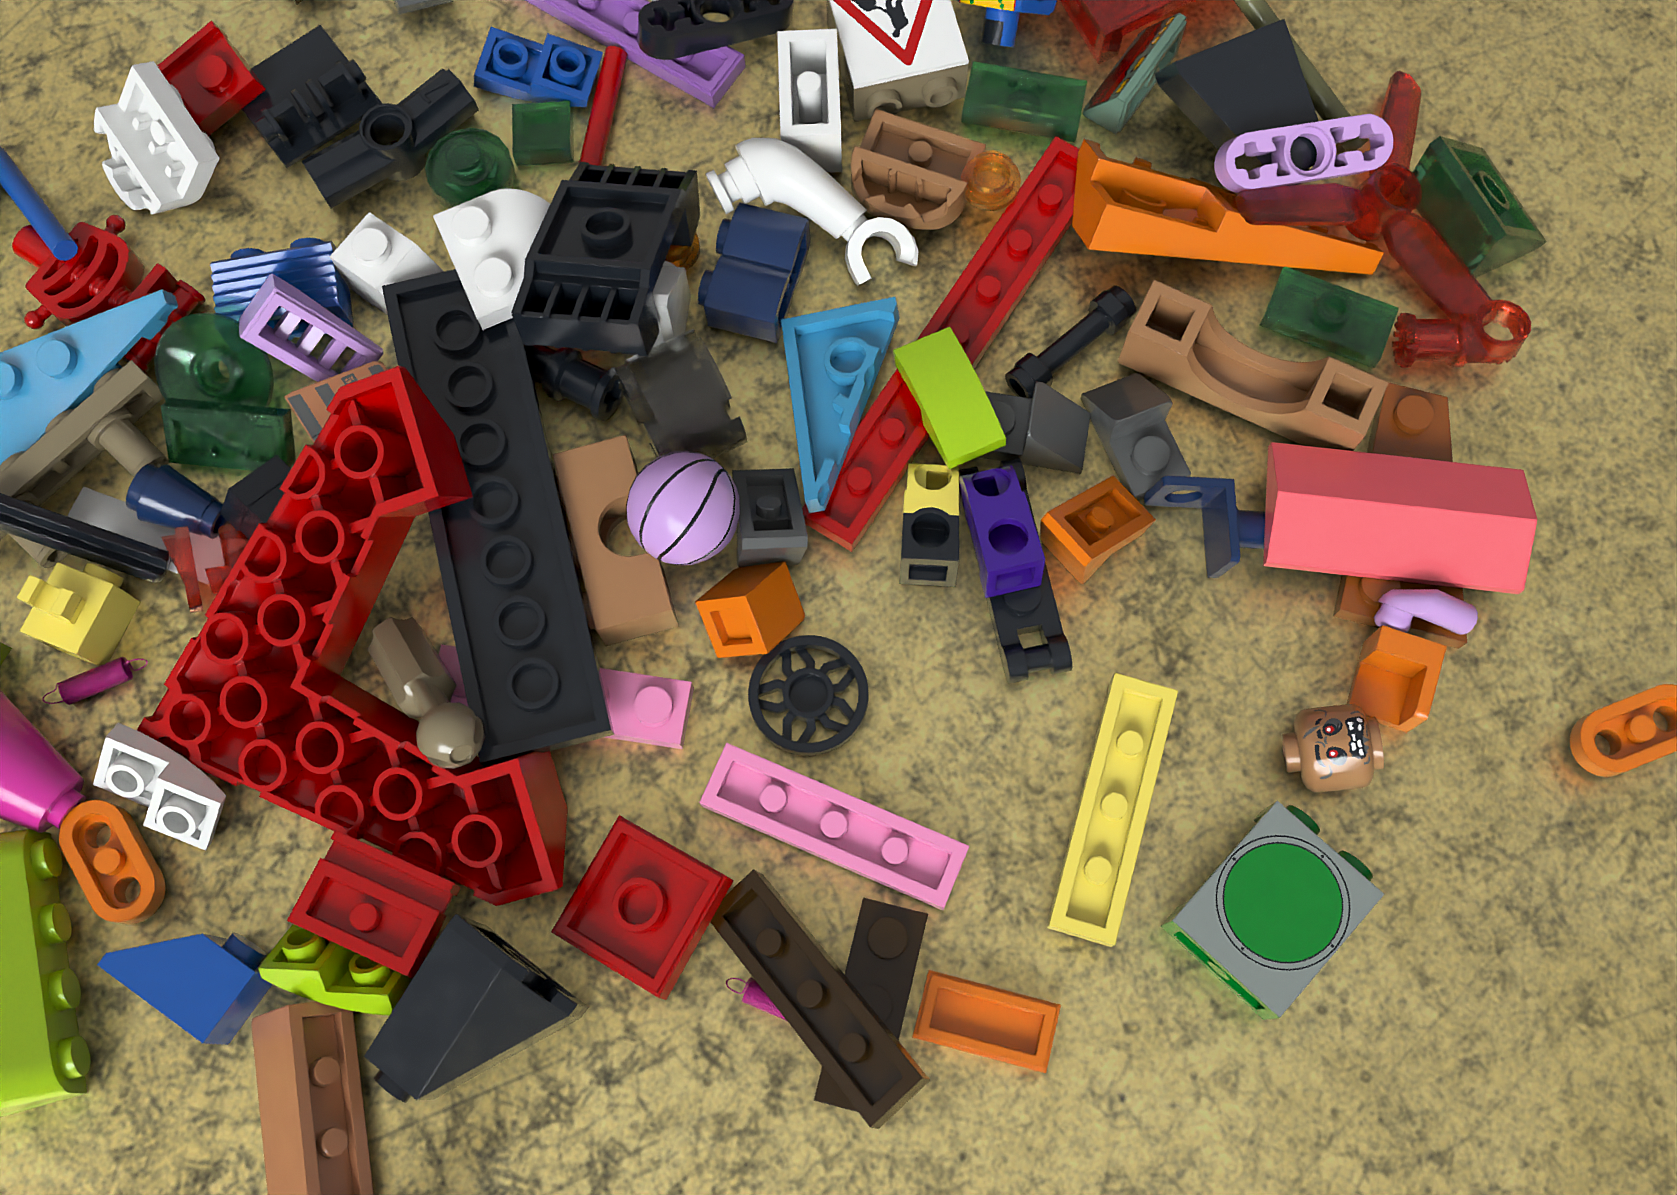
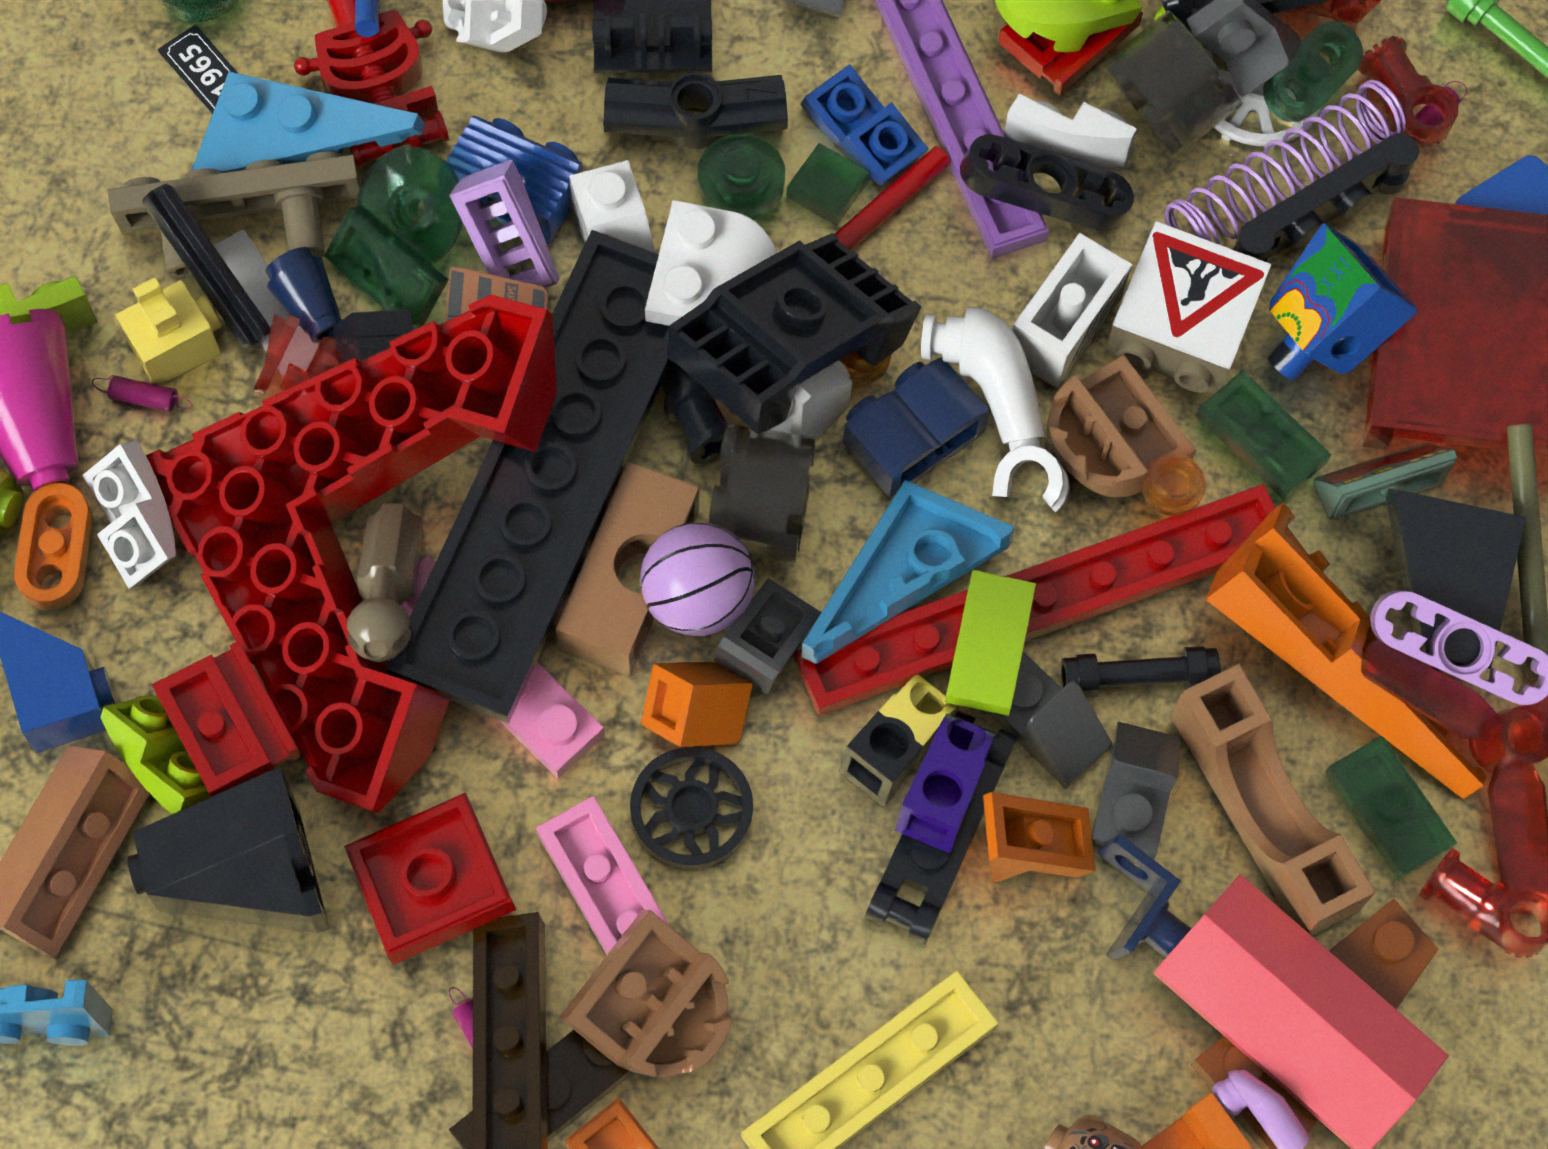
camera: 30 degrees right, 5 degrees down
none -> medium nougat slope [559,909,732,1077]

